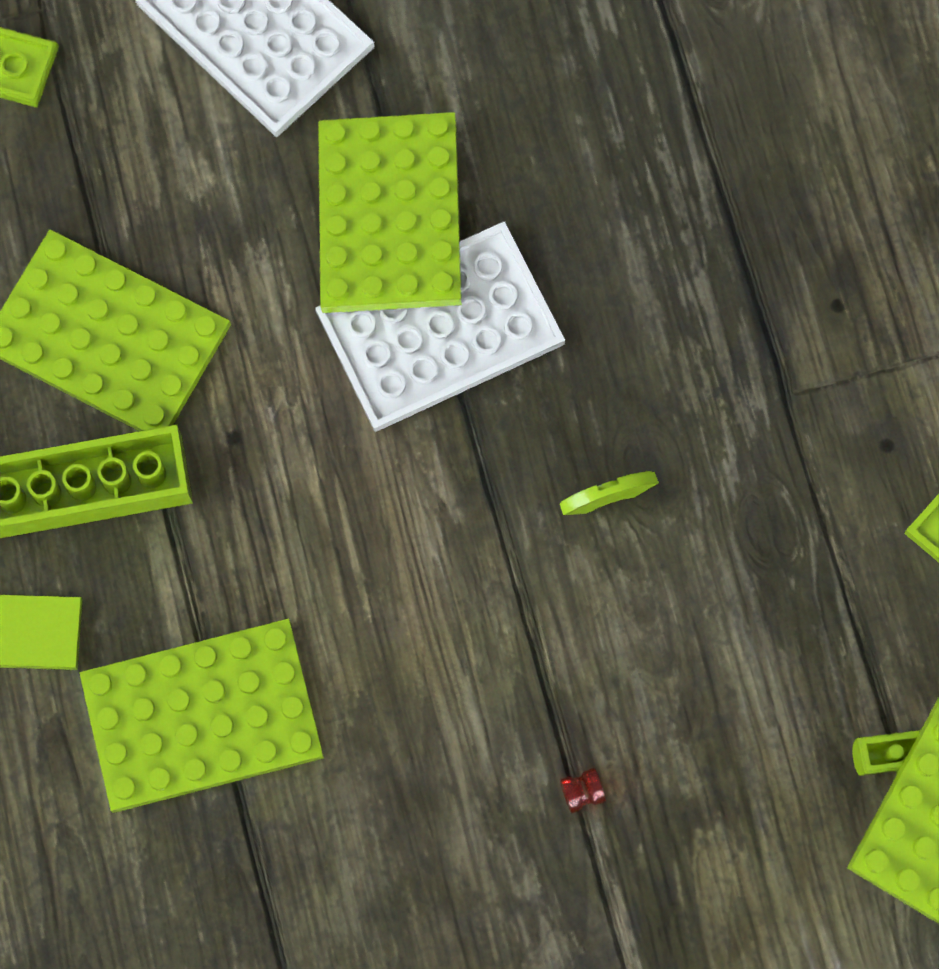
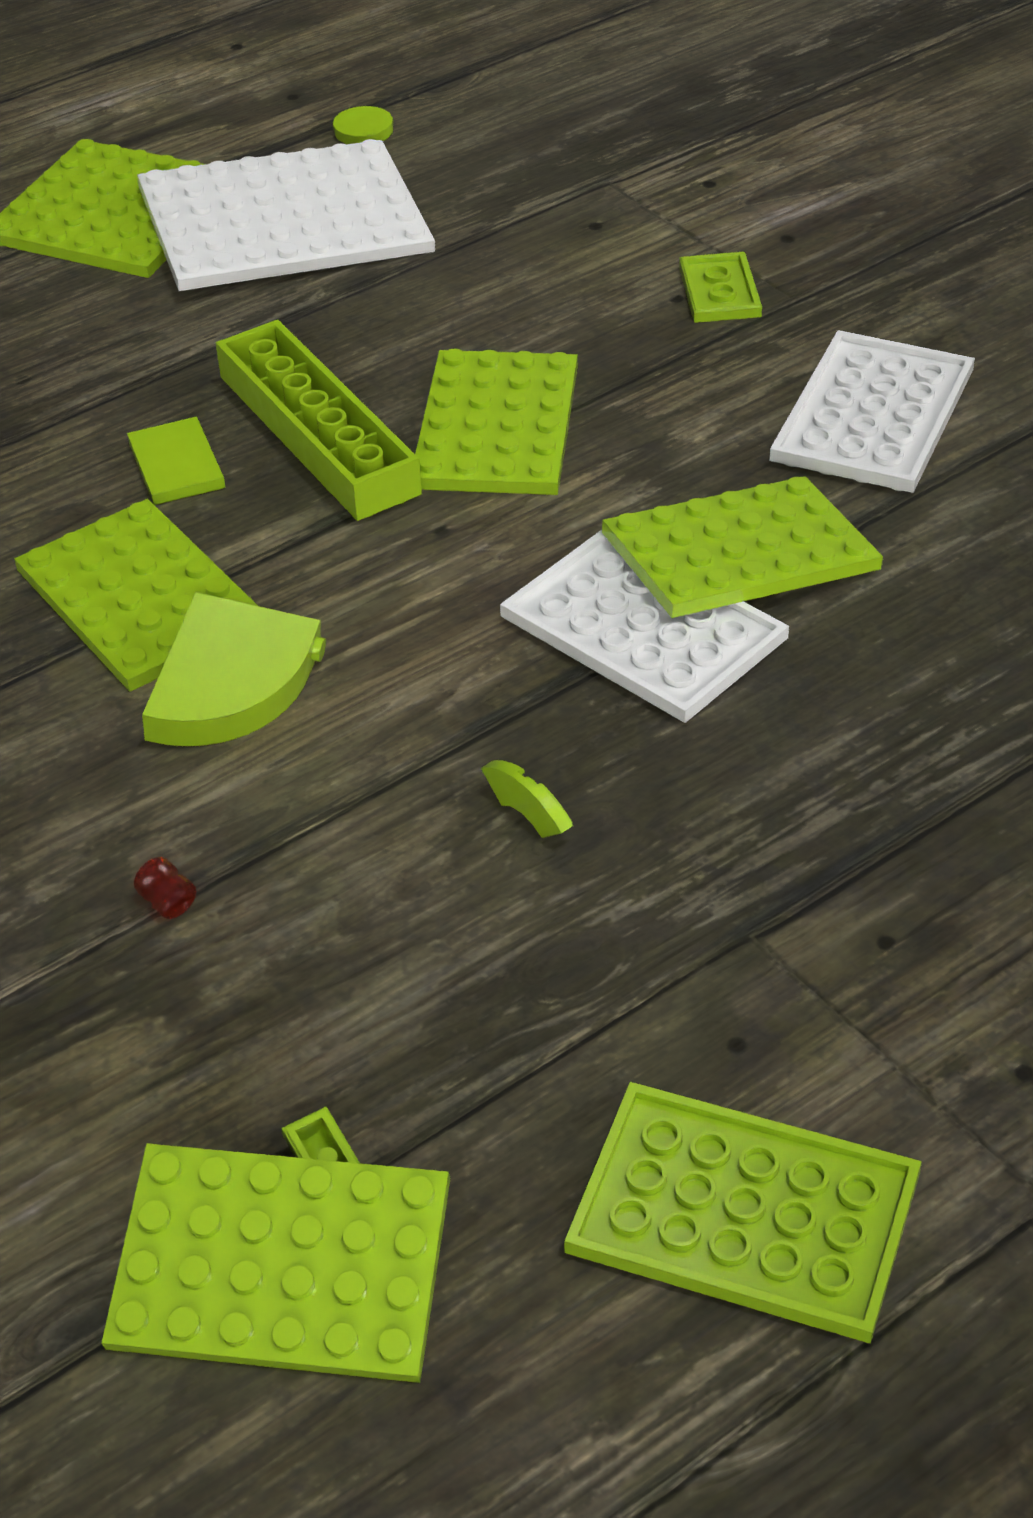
camera: 65 degrees right, 30 degrees down
none -> lime brick [142,592,326,746]

